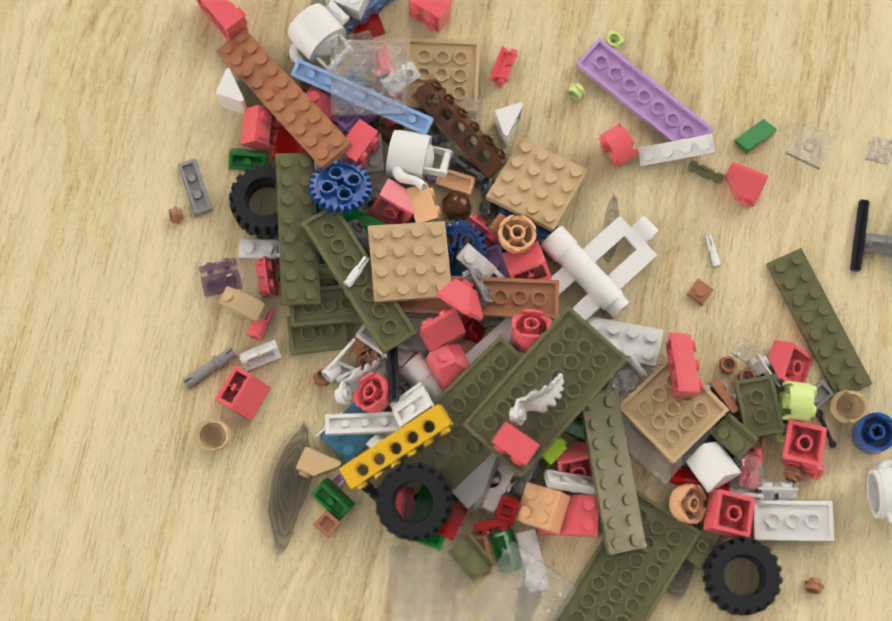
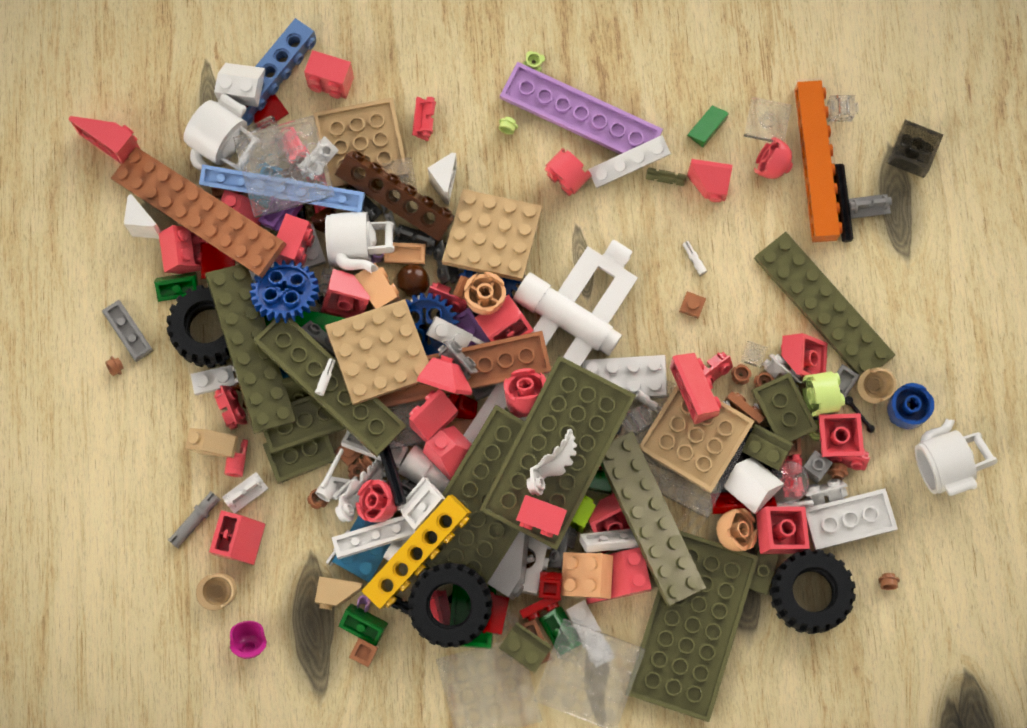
camera: 15 degrees left, 0 degrees up
plate [199,258,243,297] -> none
none -> dark pink helmet [230,621,267,659]
none -> coral hinge [702,352,733,384]
none -> coral cylinder [754,137,793,179]
none -> orange brick [794,80,842,243]
none -> light grey brick [802,450,833,484]

